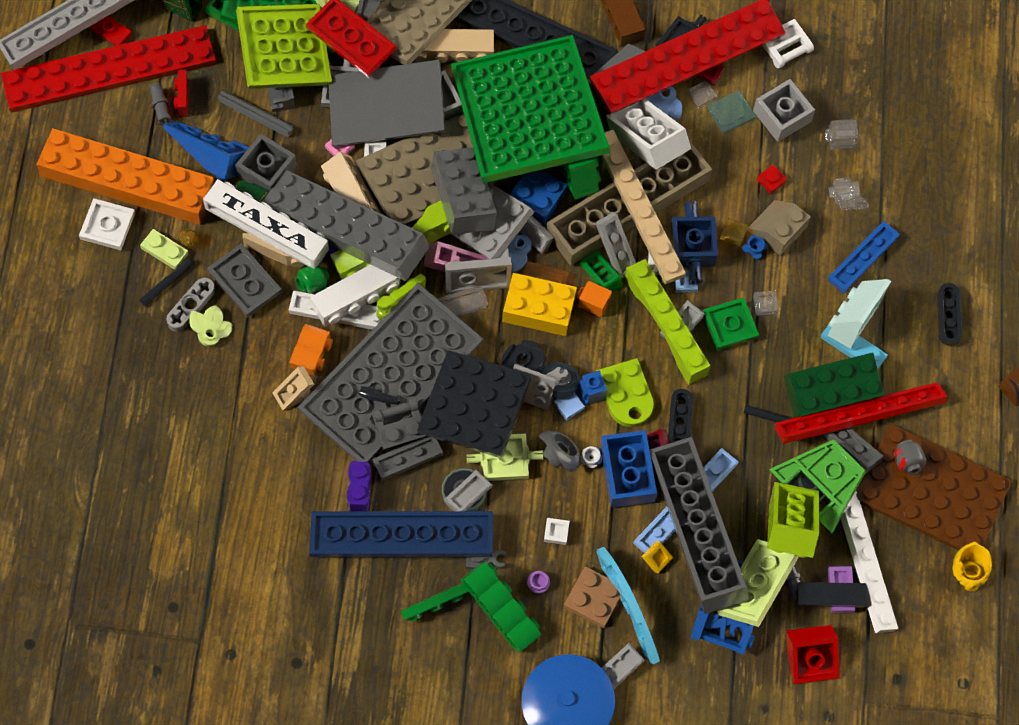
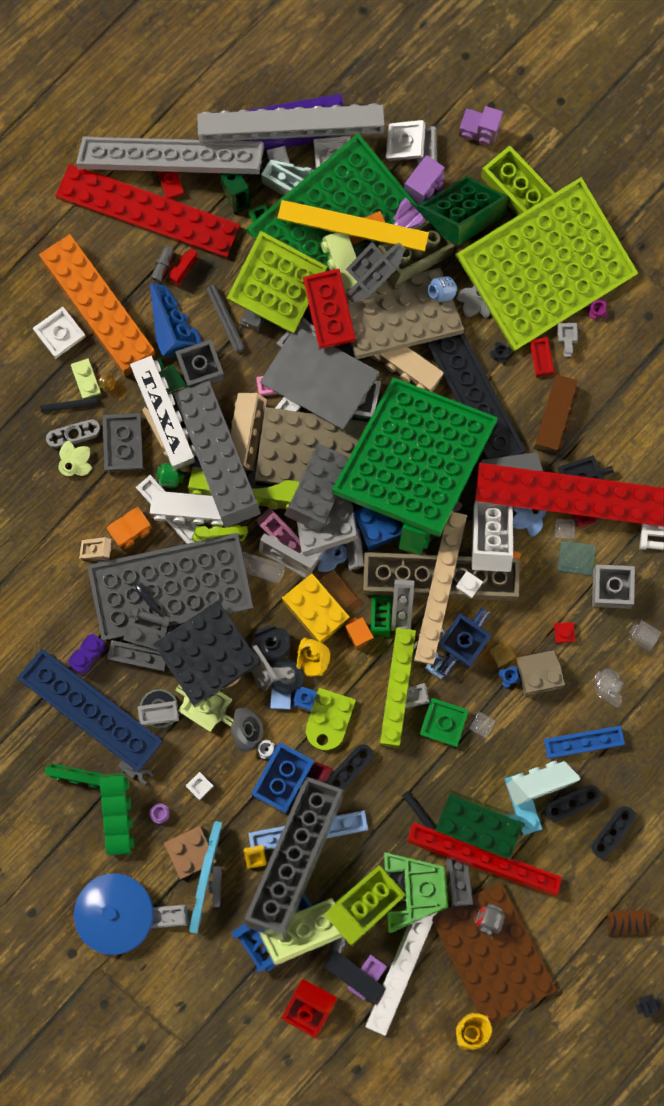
camera: 40 degrees right, 10 degrees up
none -> light grey plate [209,866,222,908]
none -> yellow hair [297,638,330,677]
none -> white plate [456,571,483,599]
none -> black plate [545,785,601,822]

